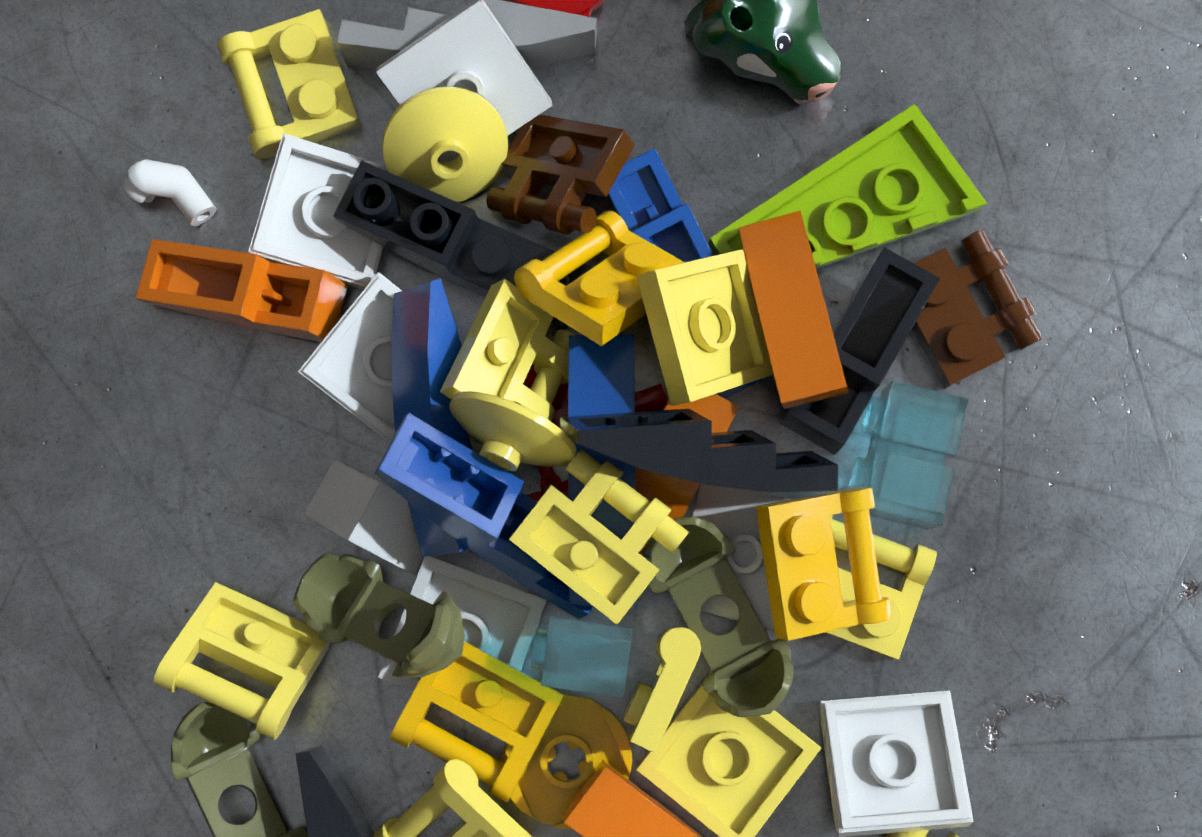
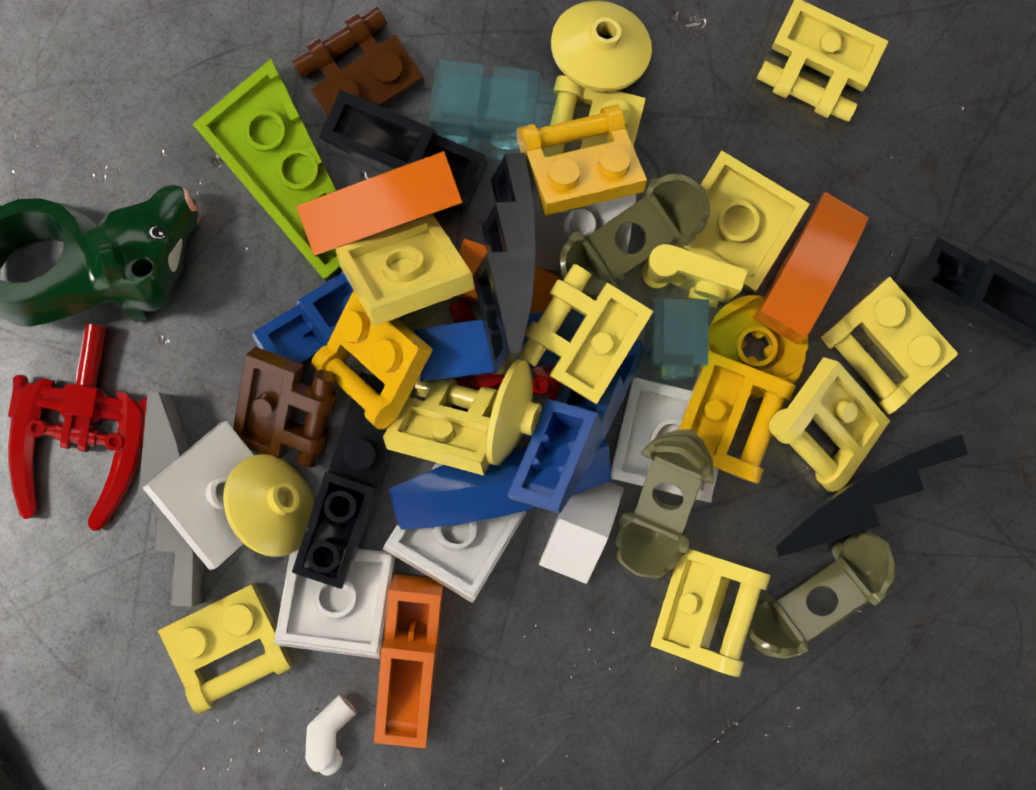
camera: 95 degrees left, 5 degrees up
white plate [818,690,974,837] -> none
none -> light yellow dish [551,1,652,92]

